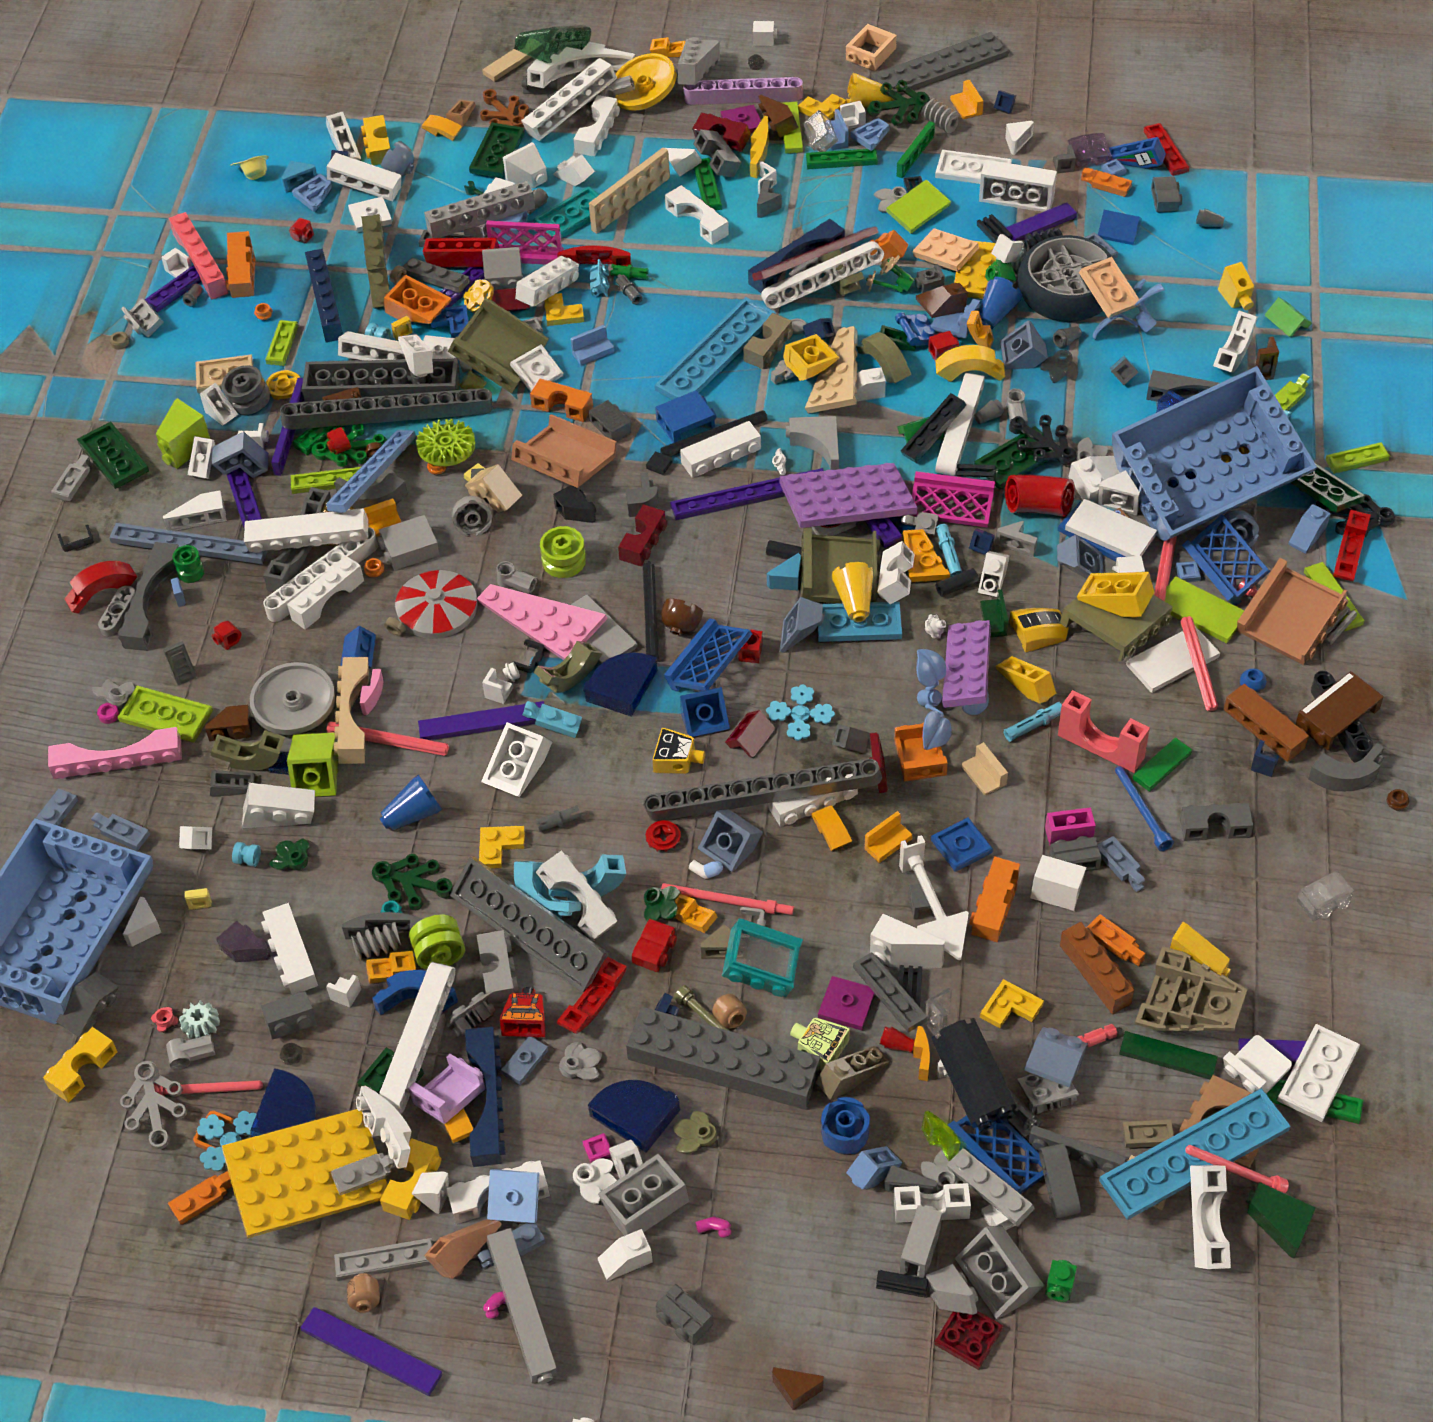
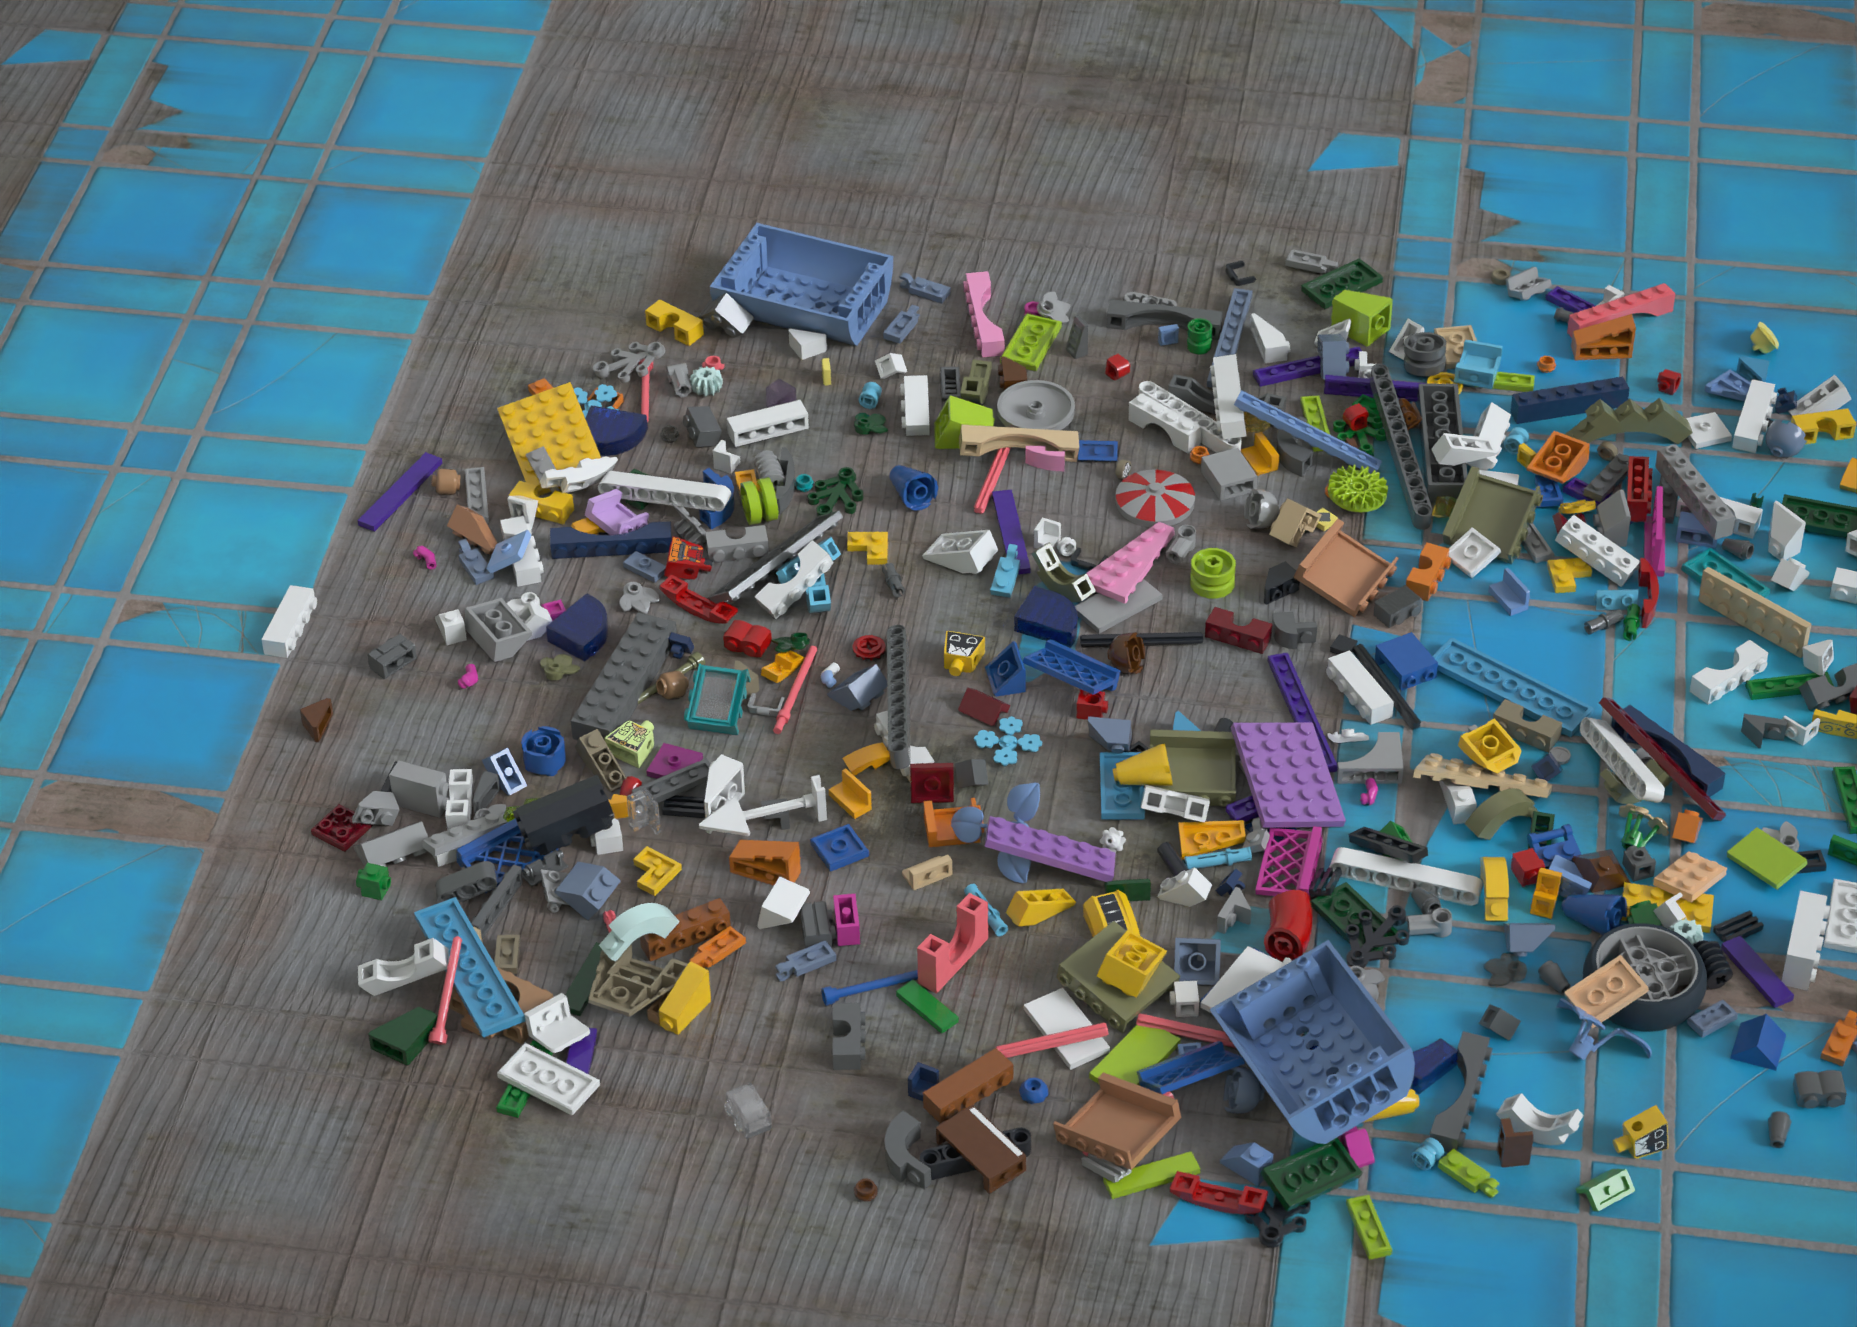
camera: 90 degrees right, 10 degrees down
red arch [65,561,138,614] -> none
light grey brick [487,1228,556,1384] -> none
none -> light aqua arch [599,903,680,962]
none -> dark pink arm [1360,778,1378,806]
none -> medium azure panel [1454,340,1503,389]

